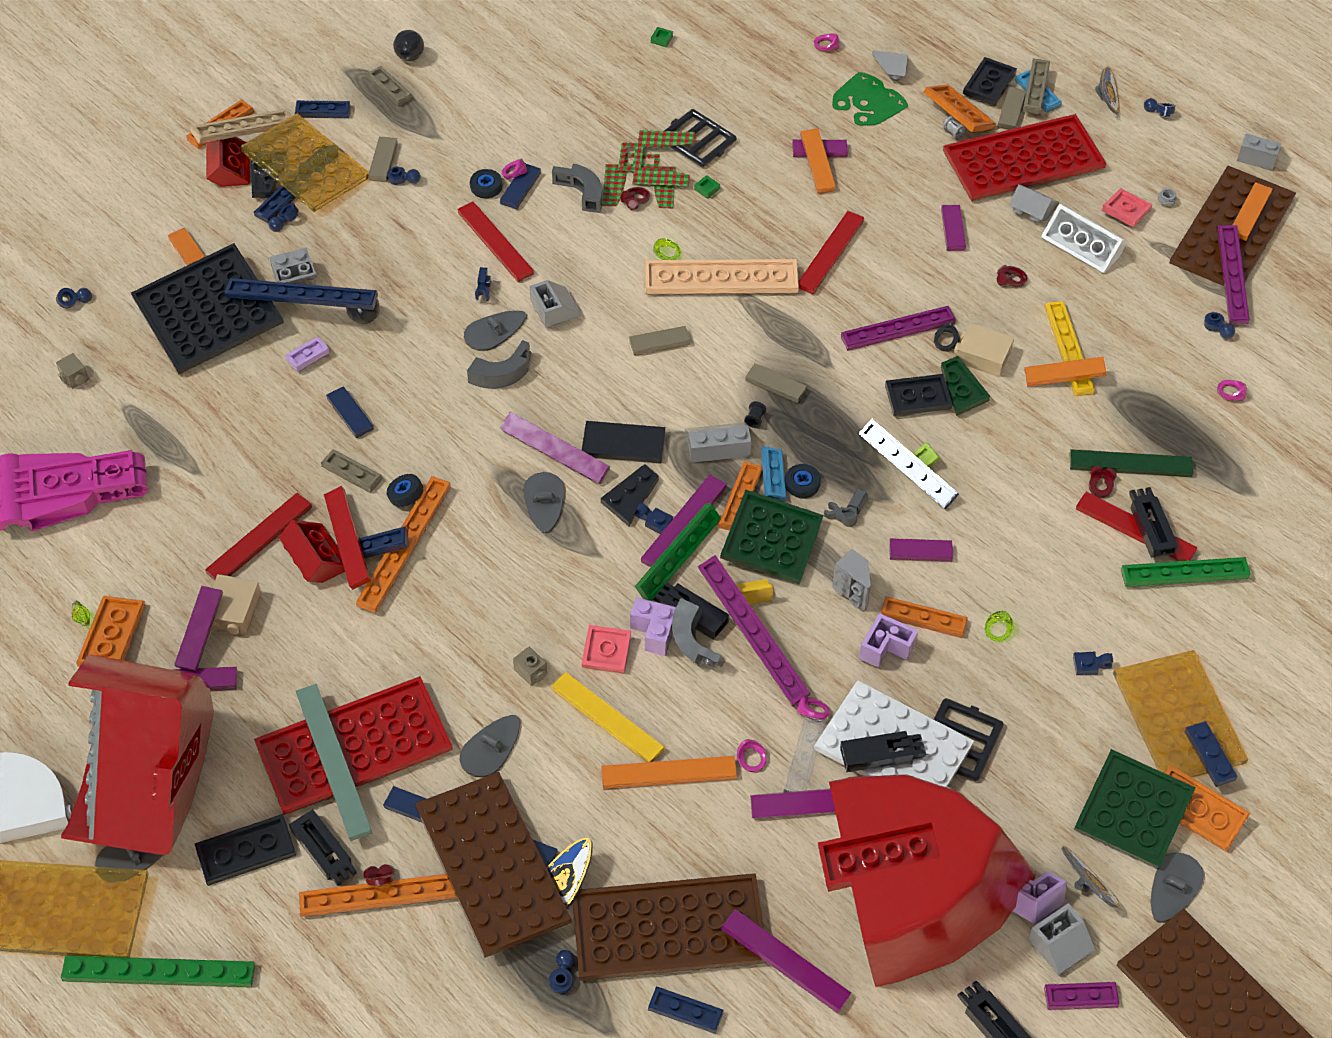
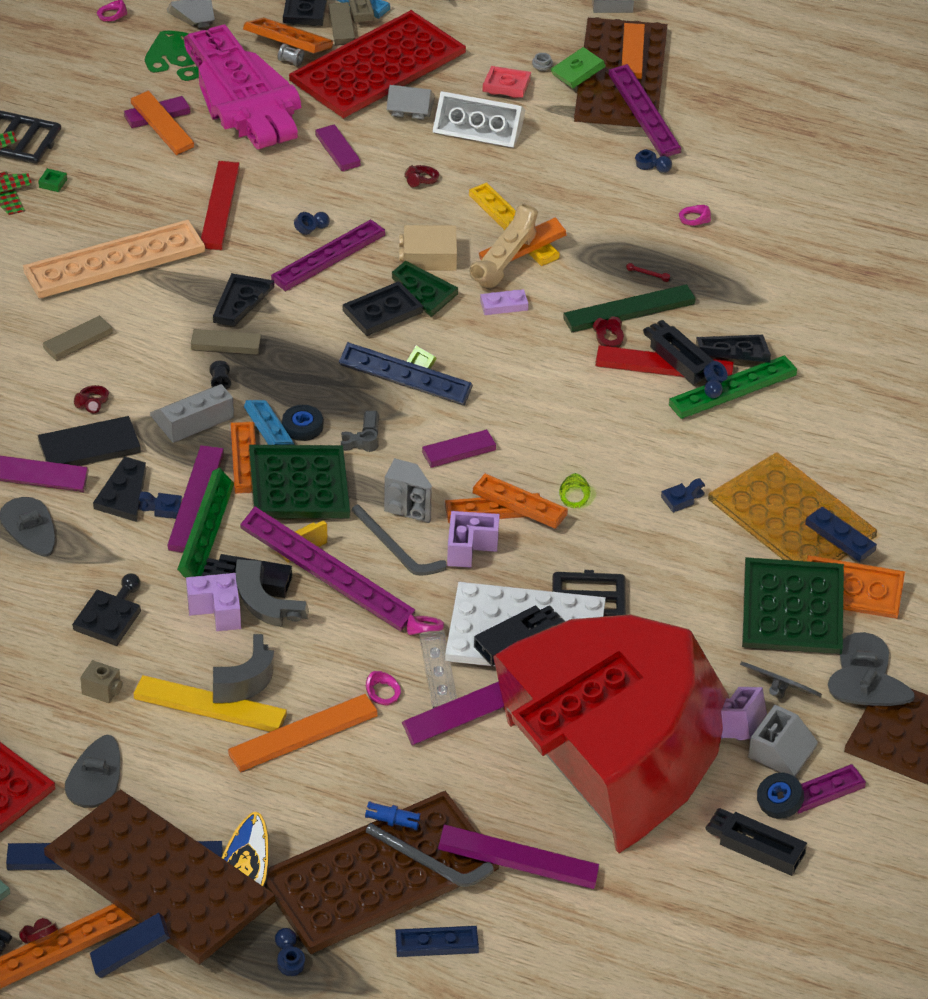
camera: 25 degrees left, 10 degrees down
coral plate [582,625,631,673] -> none
clear neon green piece [653,238,681,260] -> none
black piece [934,323,960,351] -> none
none -> black plate [72,573,141,646]
none -> dark red piece [74,385,109,413]
none -> dark blue tile [90,913,170,978]
none -> dark pink piece [184,24,302,149]
none -> black wing [213,273,274,326]
none -> dark grey arch [213,634,274,703]
none -> dark blue plate [294,212,330,235]
none -> dark grey piece [352,504,446,576]
none -> blue pin [365,801,421,830]
none -> dark grey piece [366,823,494,887]
none -> tan plate [469,204,538,288]
none -> orange tile [473,473,568,529]
none -> lavender plate [480,289,528,315]
none -> bright green plate [550,47,606,89]
none -> dark red hinge [626,263,670,282]
none -> black wing [696,334,771,363]
none -> dark blue plate [704,361,728,398]
none -> black bush [757,772,804,819]
none -> dark grey shield [828,666,915,706]

